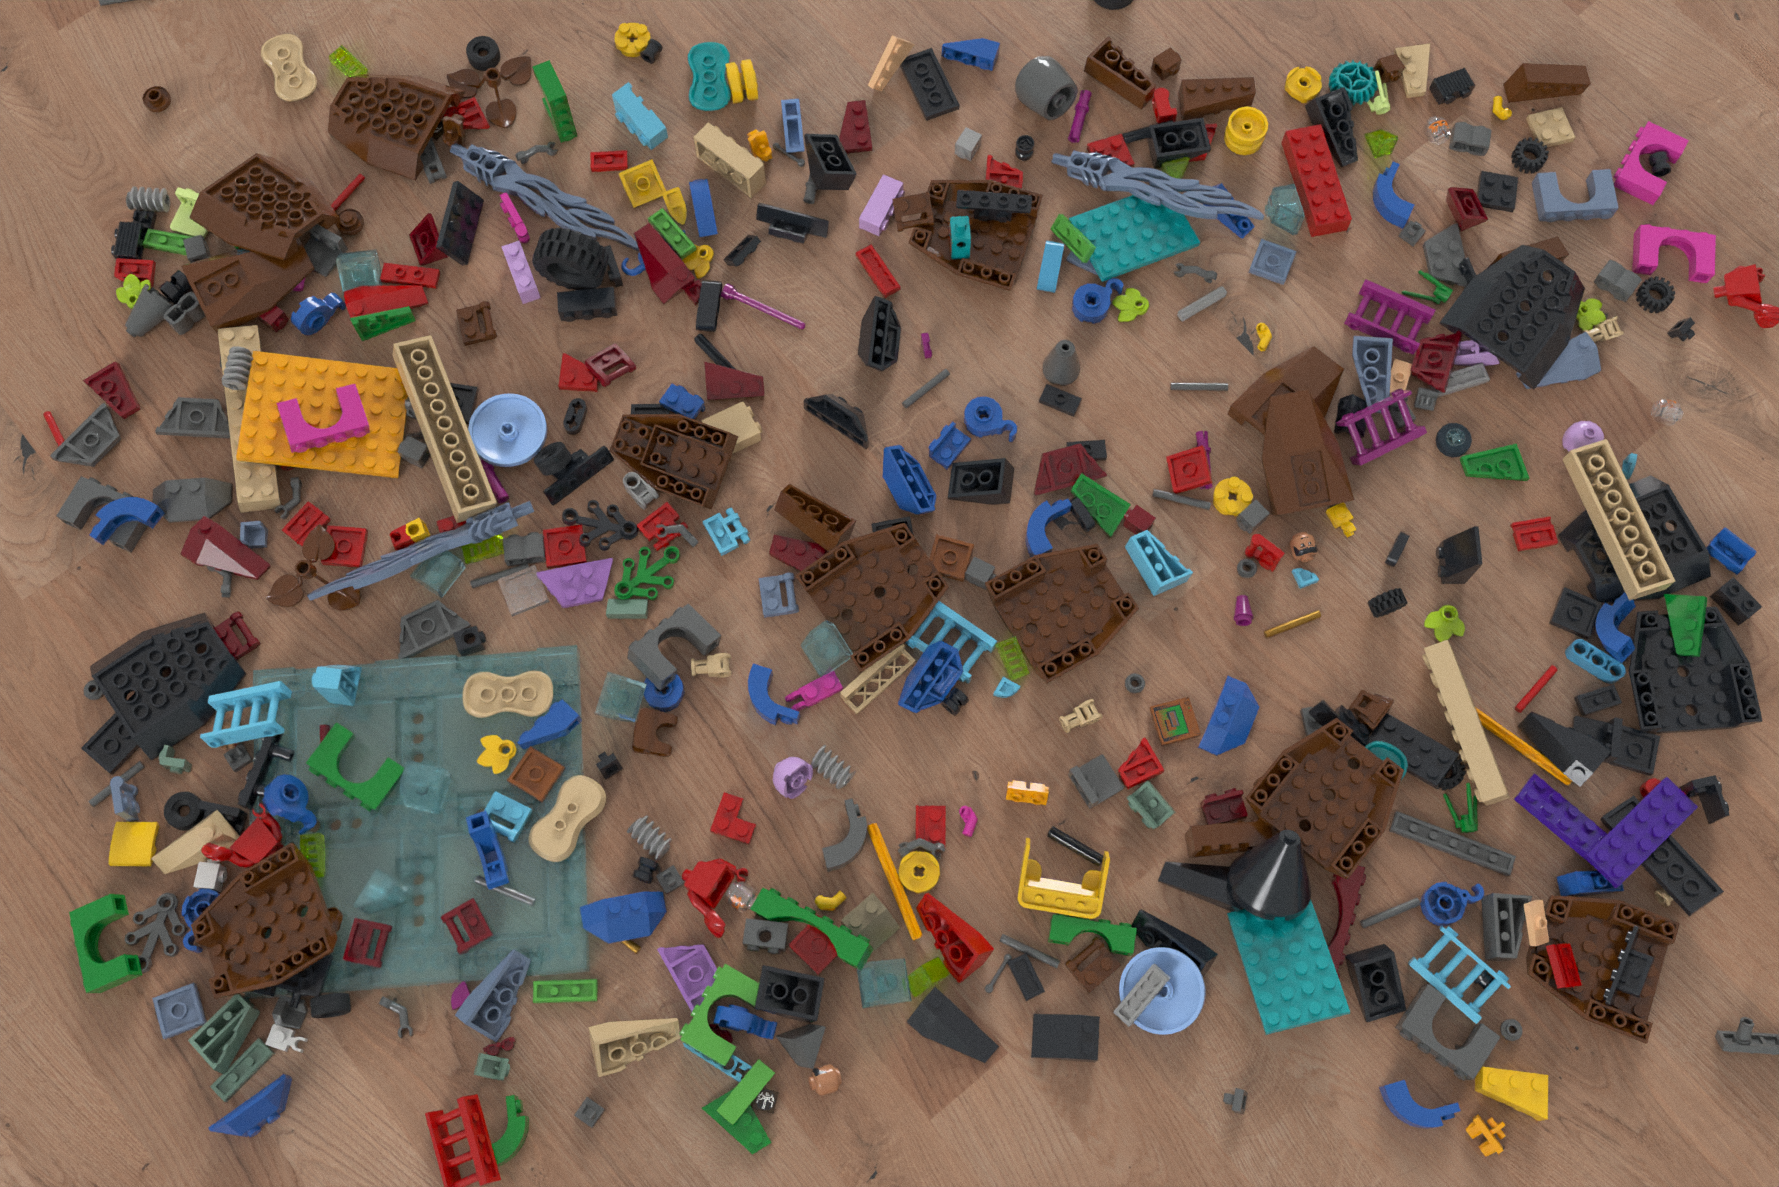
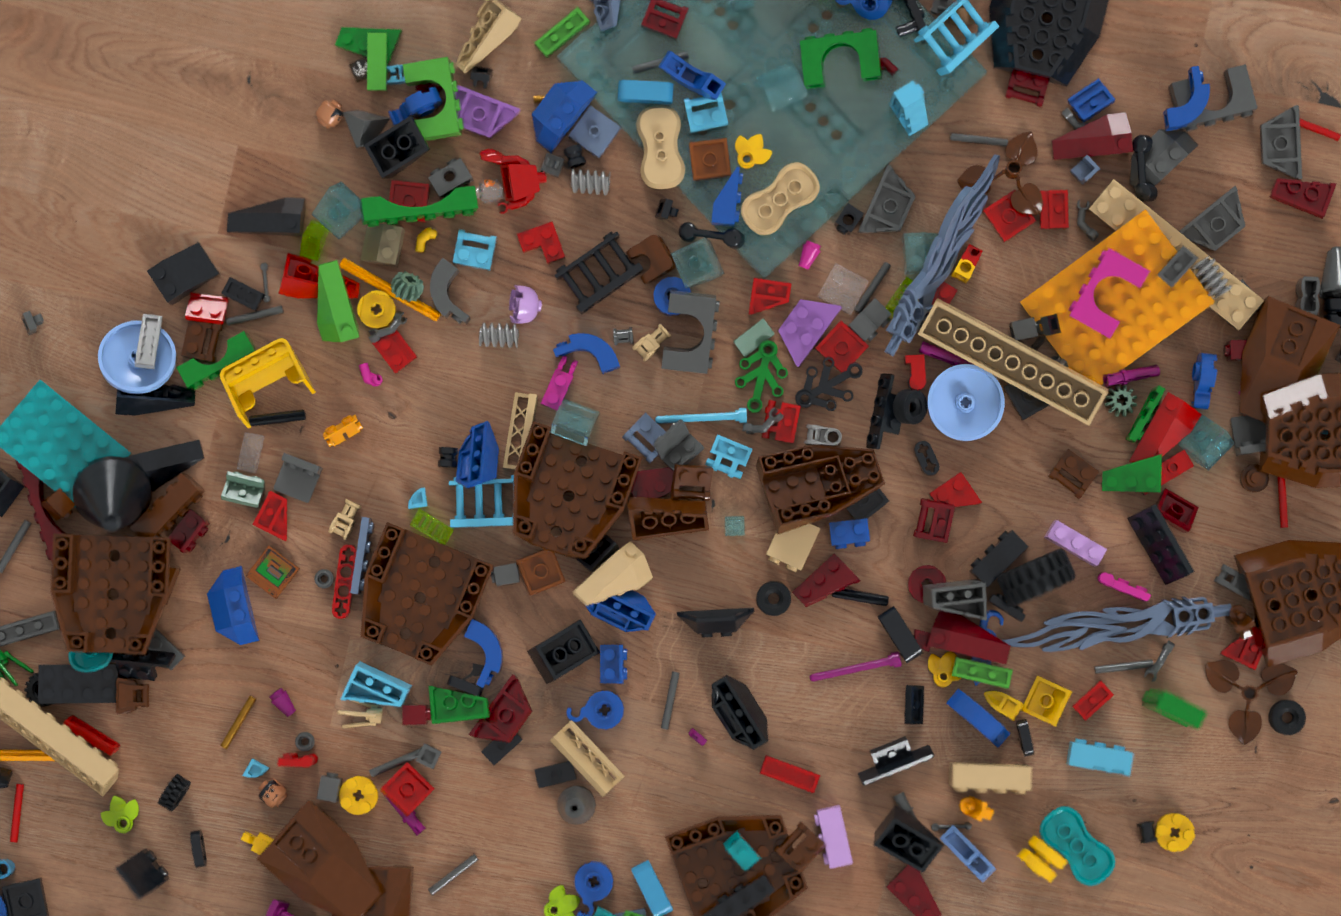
camera: 150 degrees right, 15 degrees up
none -> reddish brown brick [41,488,75,521]
none -> red plate [63,715,121,756]
none -> plate [185,293,229,325]
none -> clear plate [237,432,265,473]
none -> bright green wedge [317,260,359,342]
none -> red beam [332,545,357,619]
none -> tan plant [337,700,383,728]
none -> sand blue plate [350,517,374,594]
none -> sand green gear [391,271,424,302]
none -> dark grey tile [416,743,442,769]
none -> medium azure plate [453,229,497,270]
none -> black tile [470,66,493,89]
none -> tan fence [550,720,625,796]
none -> black fence [554,232,644,315]
none -> sand blue plate [568,105,621,159]
none -> tan wedge [573,541,653,606]
none -> dark grey bush [613,327,634,345]
none -> dark azure beam [617,80,674,104]
none -> dark grey bracket [653,419,704,472]
none -> medium azure piece [655,408,747,424]
none -> reddish brown plate [670,464,713,501]
none -> black piece [679,222,745,249]
none -> clear light blue plate [725,516,745,536]
none -> red wing [749,278,792,315]
none -> black tyre [756,581,791,616]
none -> dark pink cone [798,240,821,270]
none -> red leg [904,354,926,391]
none -> dark red plate [907,565,946,603]
none -> dark grey wedge [923,579,987,621]
none -> dark grey bar [950,133,1008,147]
none -> black beam [1016,719,1034,757]
none -> black tile [1036,314,1061,336]
none -> blue plate [1067,78,1115,123]
none -> dark grey bar [1094,660,1153,674]
none -> green wing [1102,454,1162,493]
none -> magenta pin [1103,364,1160,387]
none -> sand green gear [1104,385,1137,417]
none -> black piece [1132,135,1157,202]
none -> dark grey plate [1157,246,1198,287]

